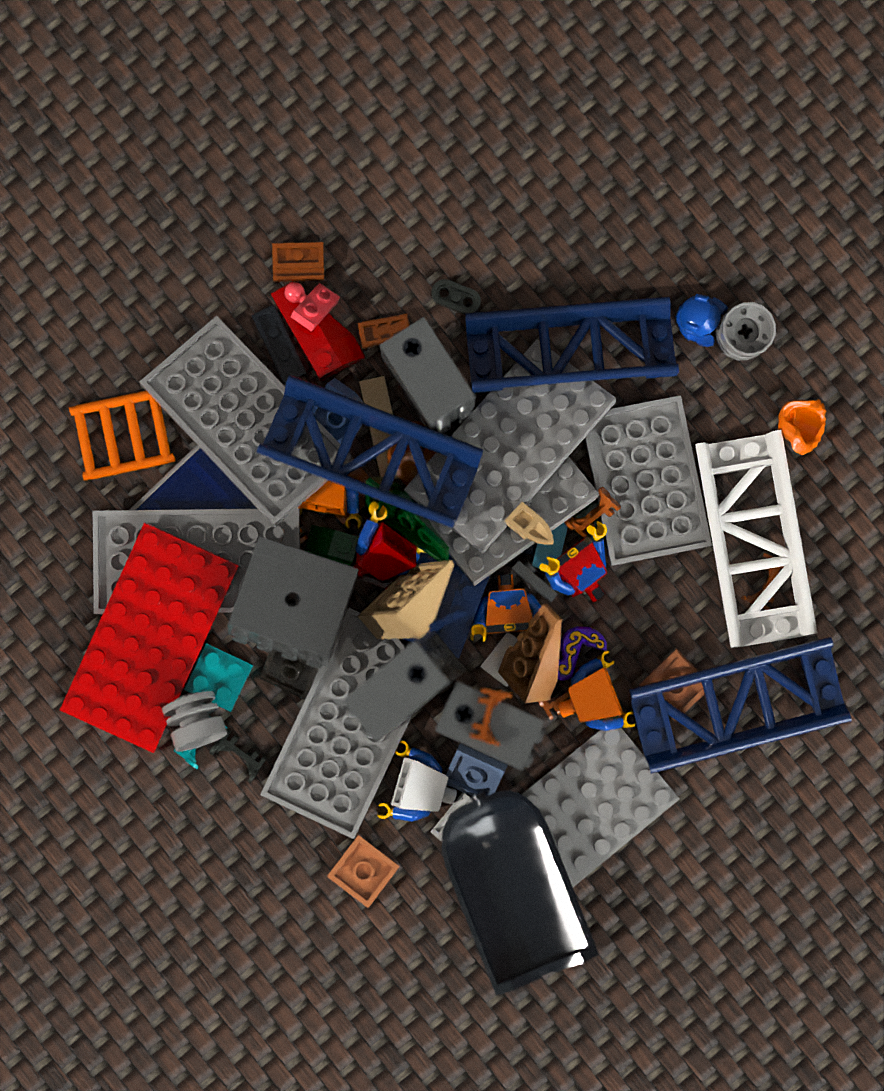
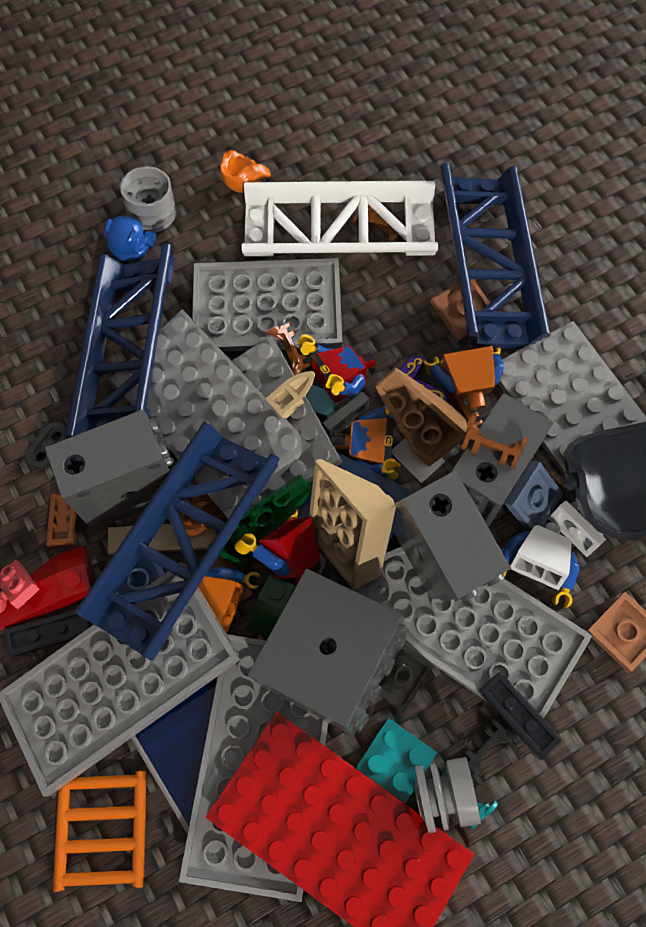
camera: 80 degrees left, 15 degrees down
none -> black tile [478,671,563,760]

